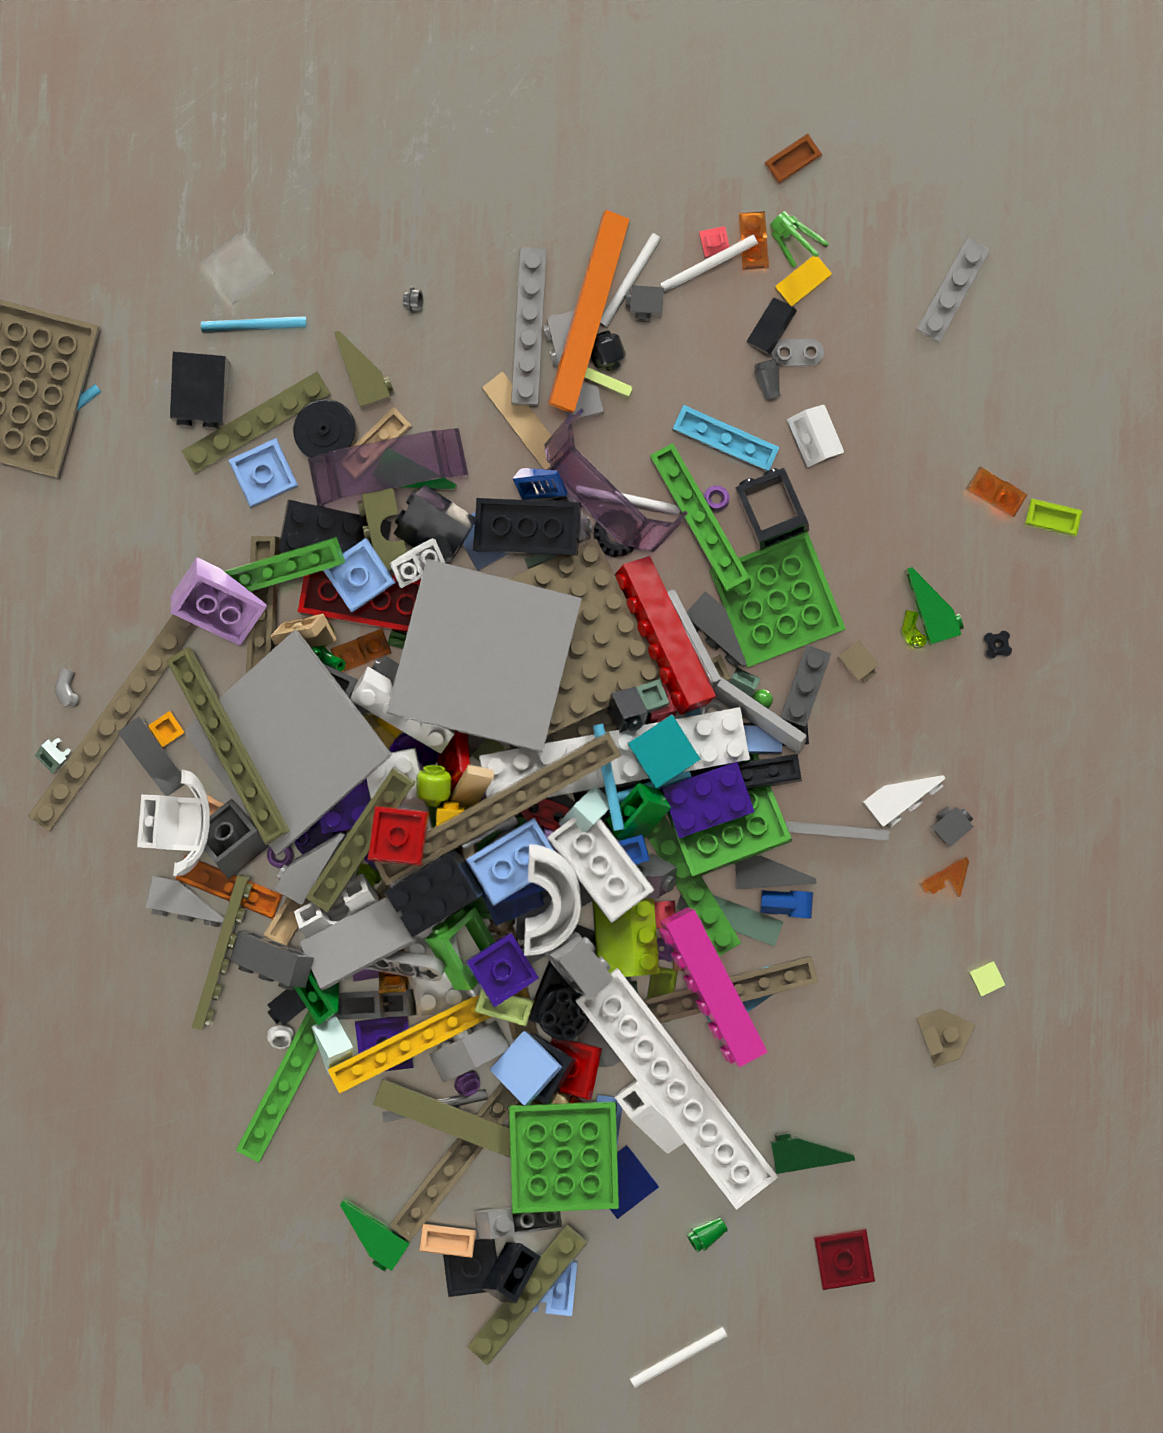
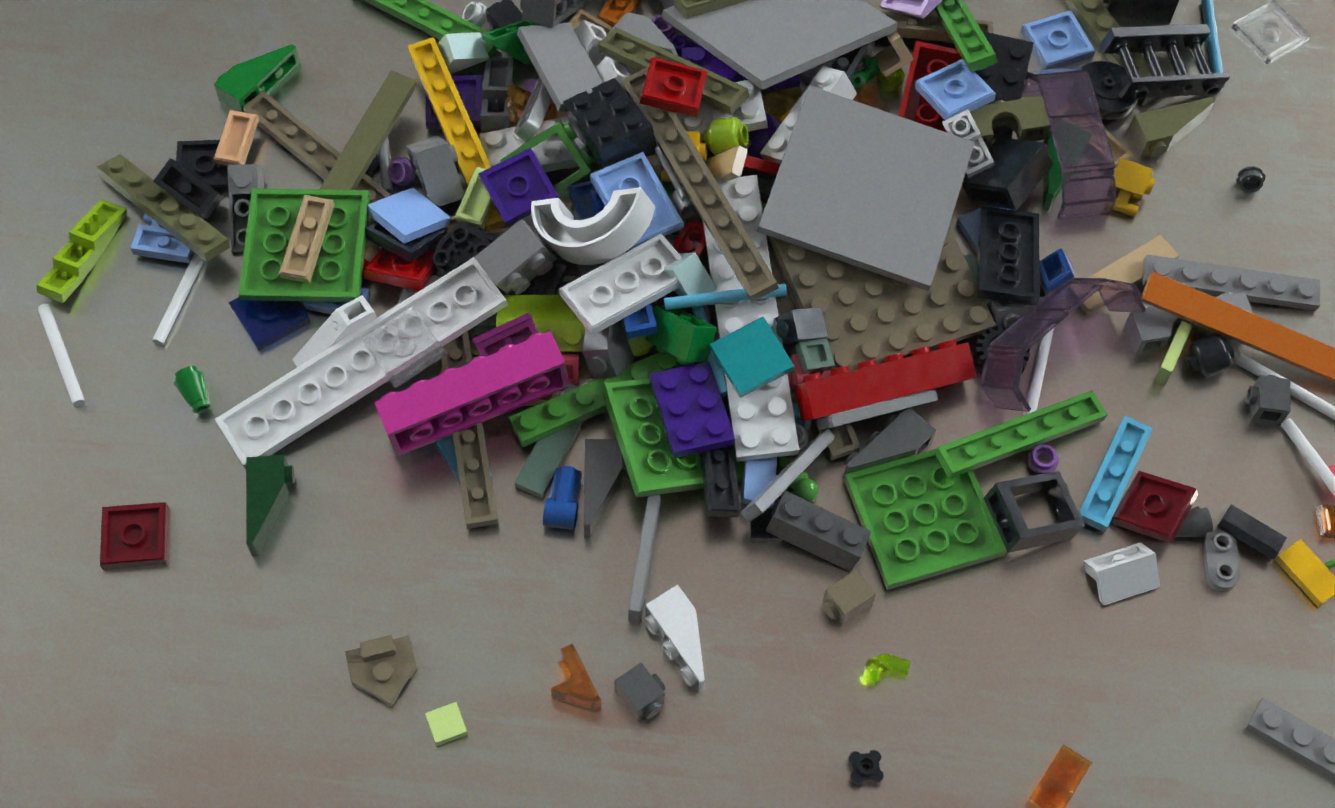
camera: 90 degrees right, 25 degrees down
sand green tile [730,667,760,698] -> none
green slope [905,567,964,646] -> none
none -> lime slope [36,199,127,303]
none -> white bar [152,253,204,346]
none -> tan tile [279,195,335,283]
none -> clear tile [361,306,447,388]
none -> magenta hinge [473,312,540,357]
none -> black fence [1099,24,1230,100]
none -> yellow brick [1102,158,1156,217]
none -> dark red tile [1112,471,1198,543]

